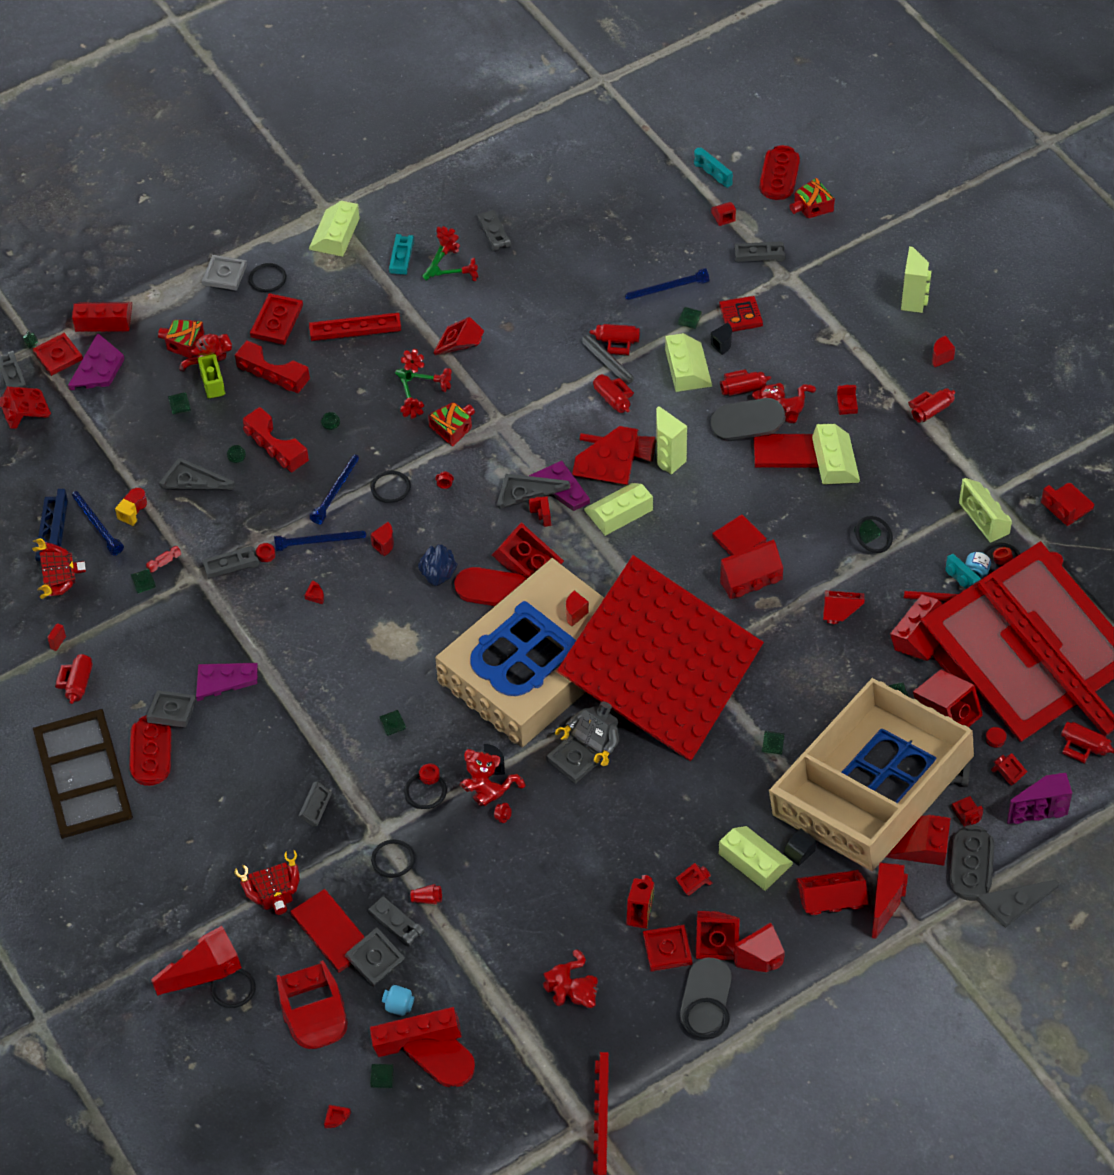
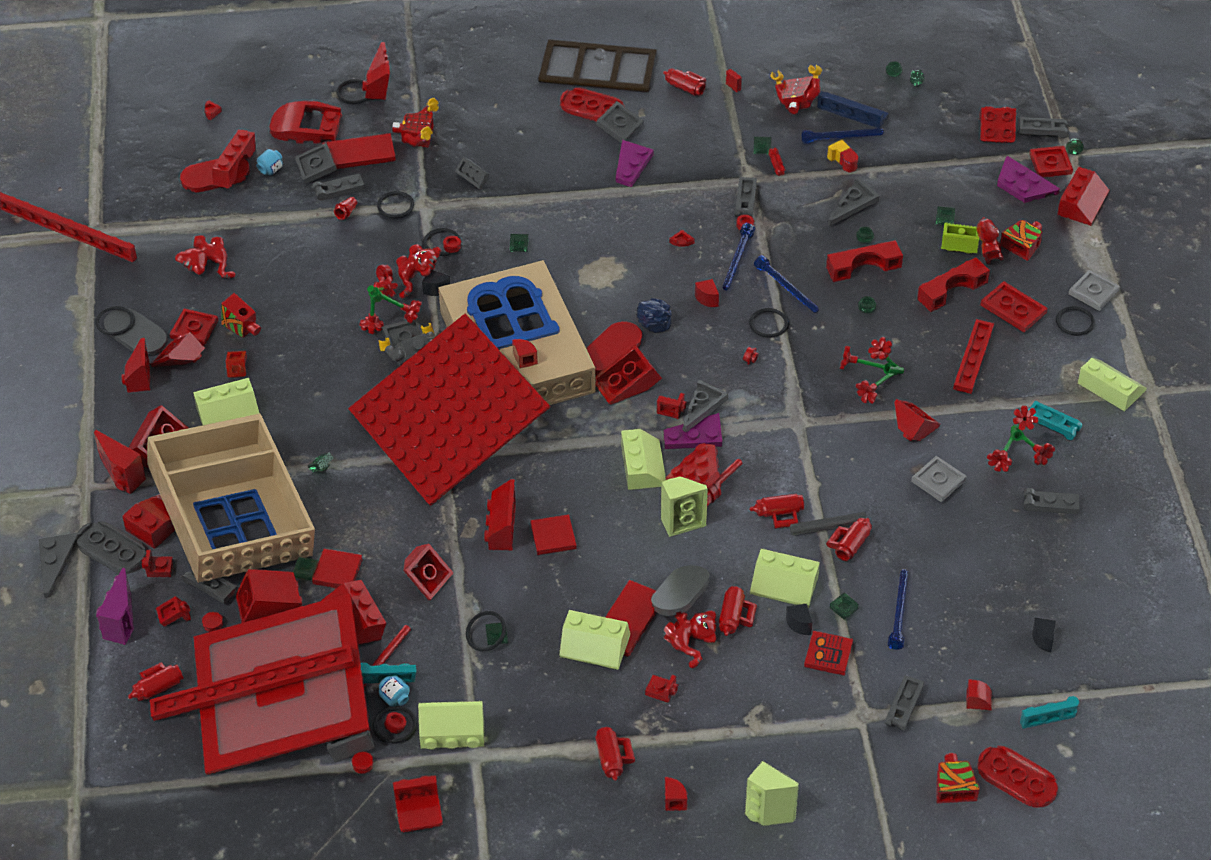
camera: 115 degrees right, 5 degrees down
clear green plate [370,1064,394,1088] -> none
red torso [428,402,475,447] -> none
none -> red tile [312,549,363,588]
none -> red plant [359,276,421,334]
none -> light grey plate [911,456,967,502]
none -> black brick [1032,618,1056,652]

